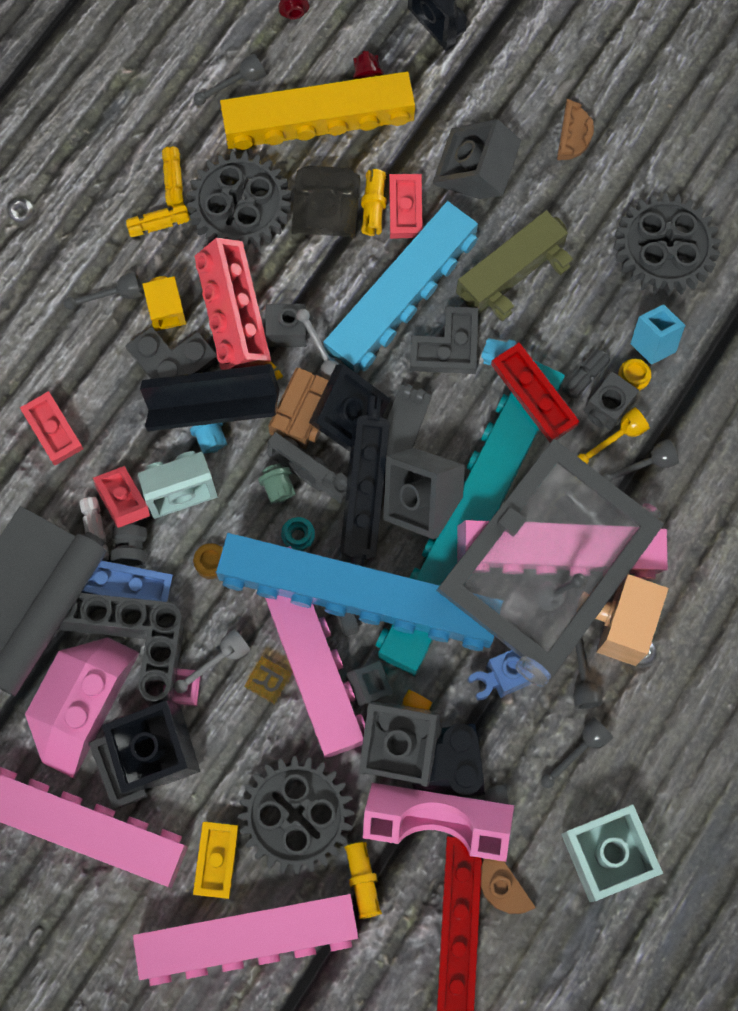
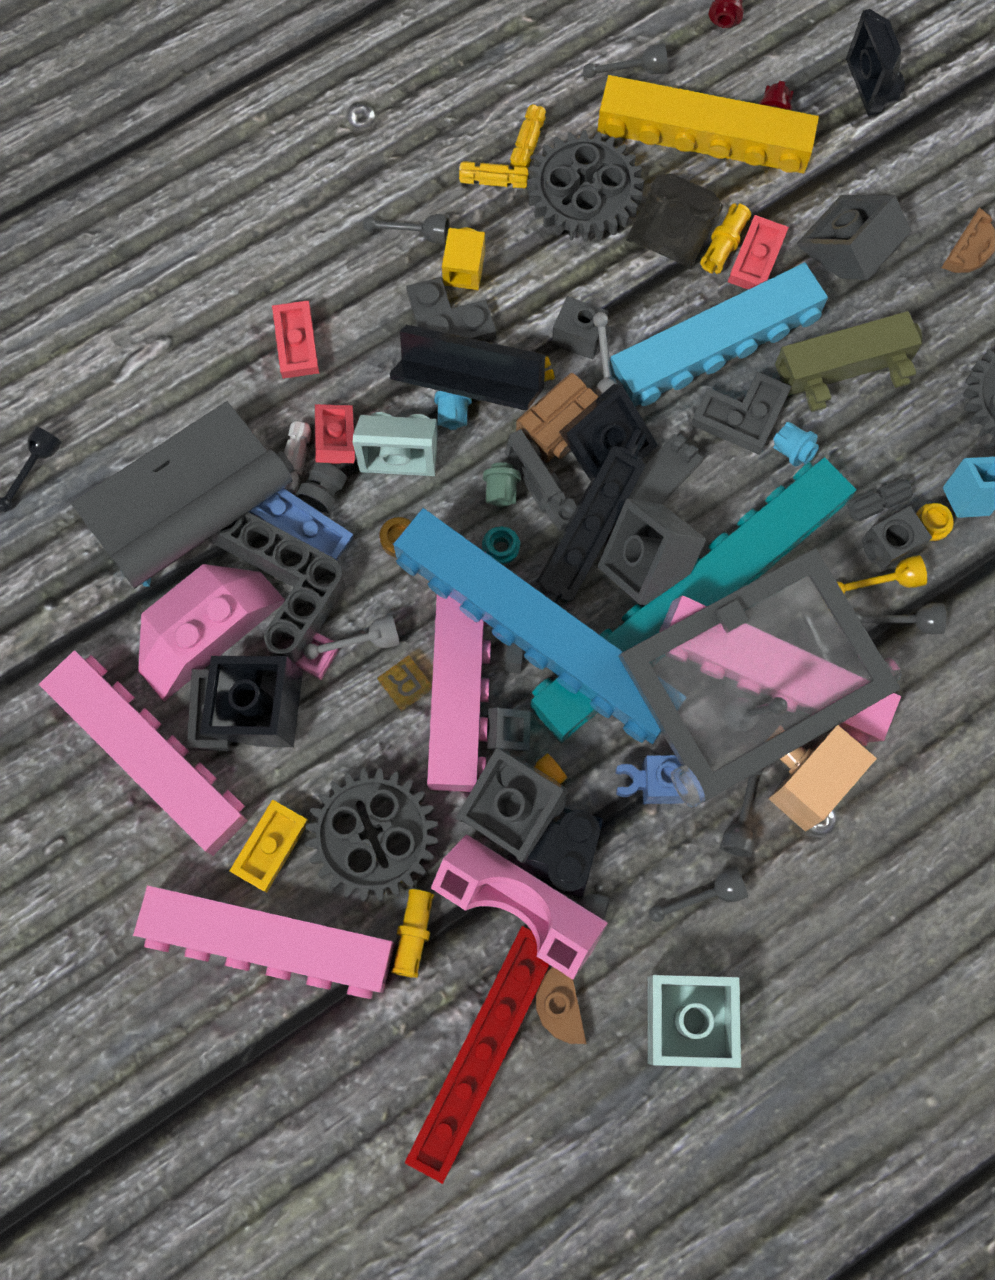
camera: 25 degrees right, 0 degrees up
coral brick [194,238,271,370] -> none
red plate [491,342,580,443] -> none

